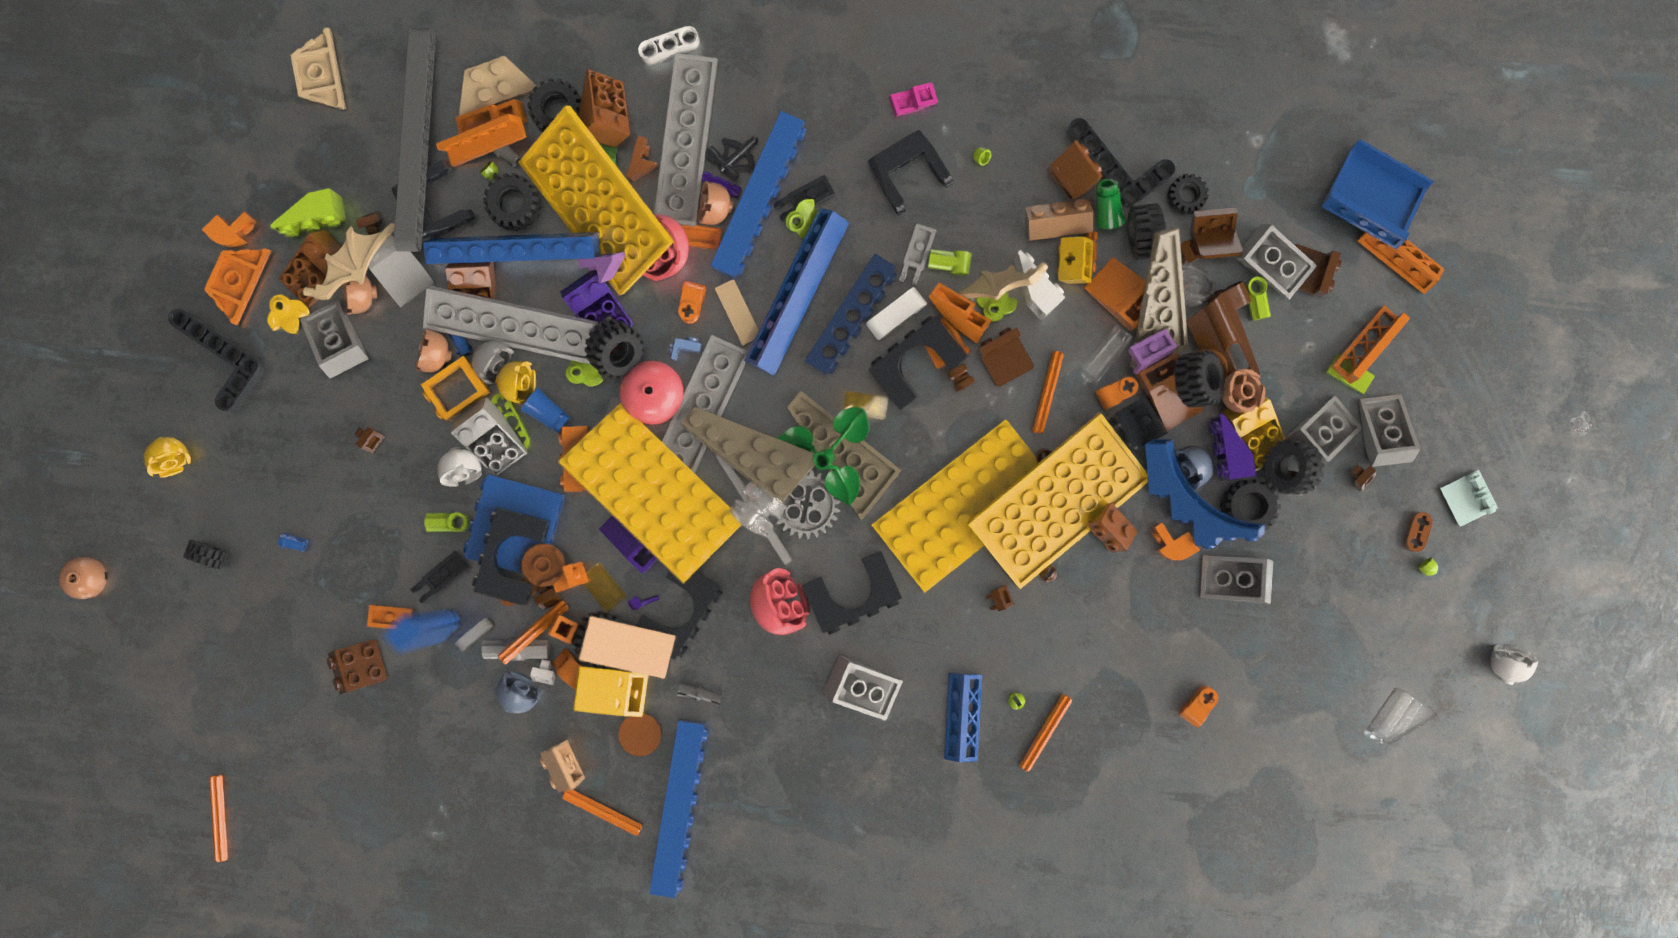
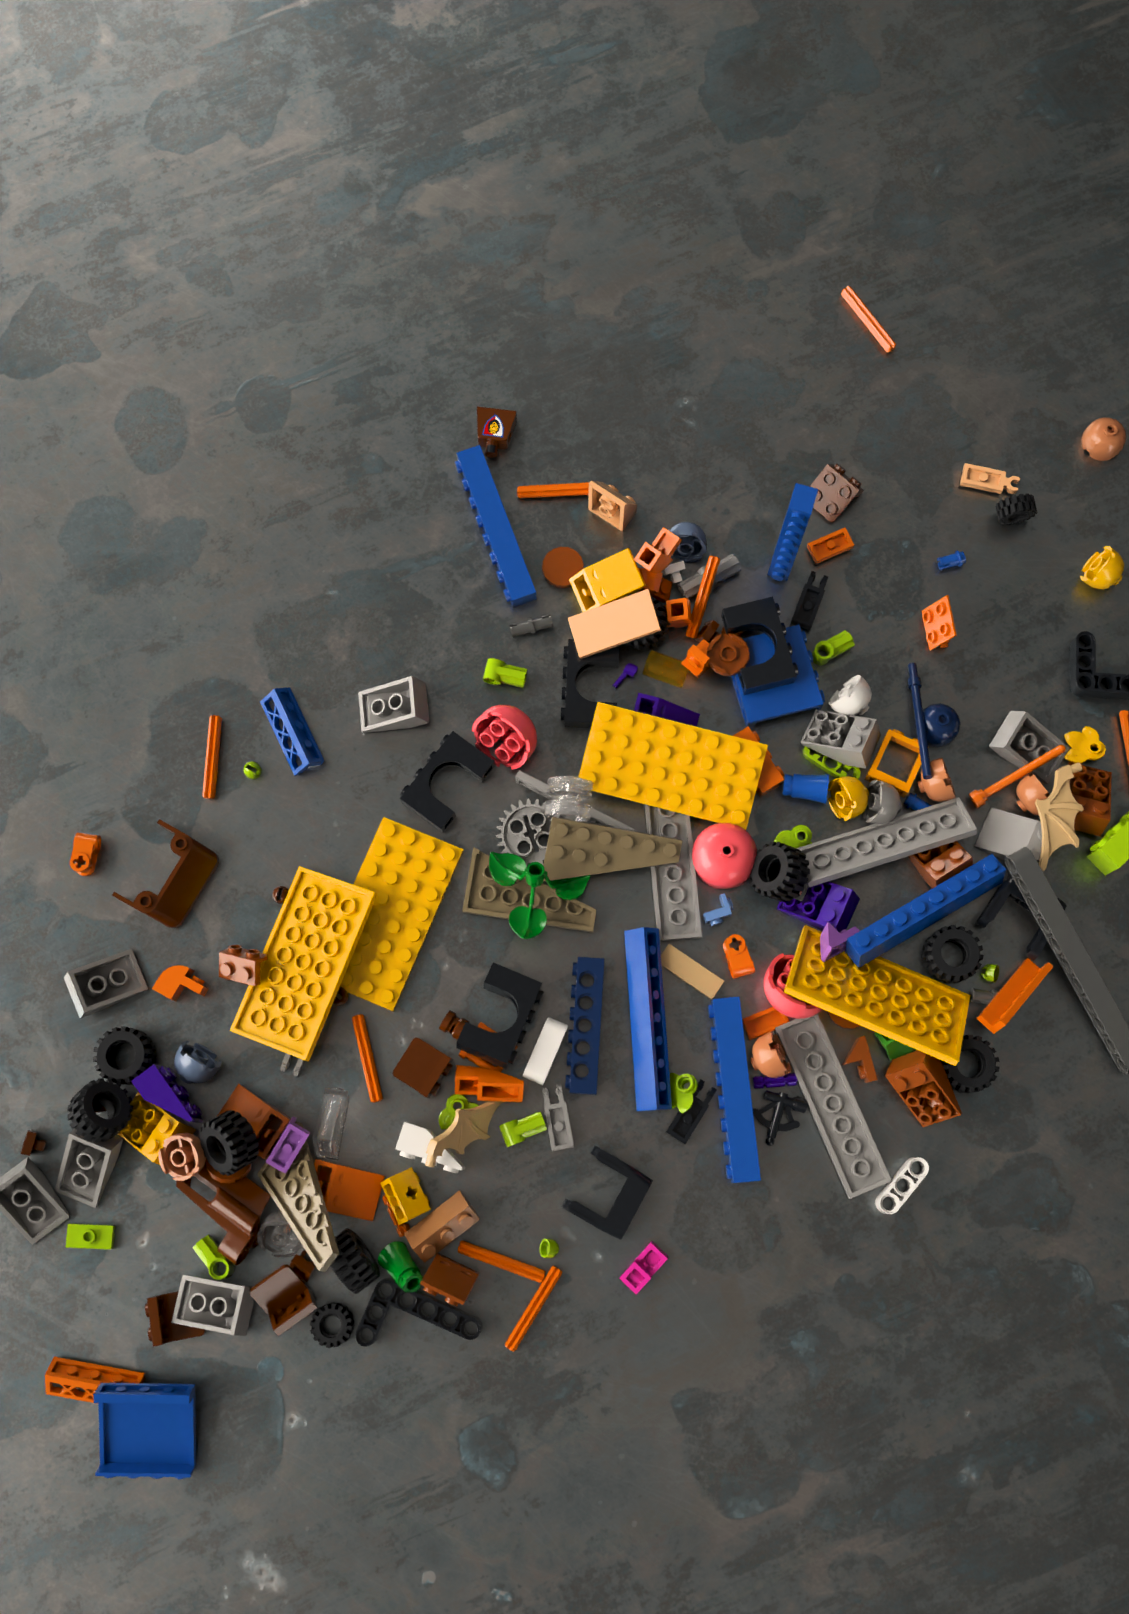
camera: 150 degrees right, 10 degrees down
reddish brown tile [354,427,385,454] -> none
reddish brown tile [355,211,382,235] -> none
orange slope [455,99,527,134] -> none
light grey beam [455,617,493,652] -> none
tan wing [459,56,538,115] -> none
clear yellow slope [843,391,888,420] -> none
reddish brown tile [986,585,1014,612] -> none
orange piece [1095,377,1139,411] -> none
black bracket [1115,395,1168,451] -> none
blue arch [1145,439,1265,549] -> none
orange fence [1331,305,1410,384] -> none
none -> reddish brown windscreen [112,819,219,929]
none -> orange axle [457,1241,546,1283]
none -> reddish brown torso [477,406,517,458]
none -> lime piece [483,658,528,688]
none -> orange axle [505,1266,562,1352]
none -> orange brick [634,527,682,574]
none -> dark blue bar [908,663,932,780]
none -> dark blue cylinder [915,703,961,748]
none -> orange hinge [922,595,957,651]
none -> light nougat plate [960,463,1020,494]
none -> orange piece [968,745,1066,809]

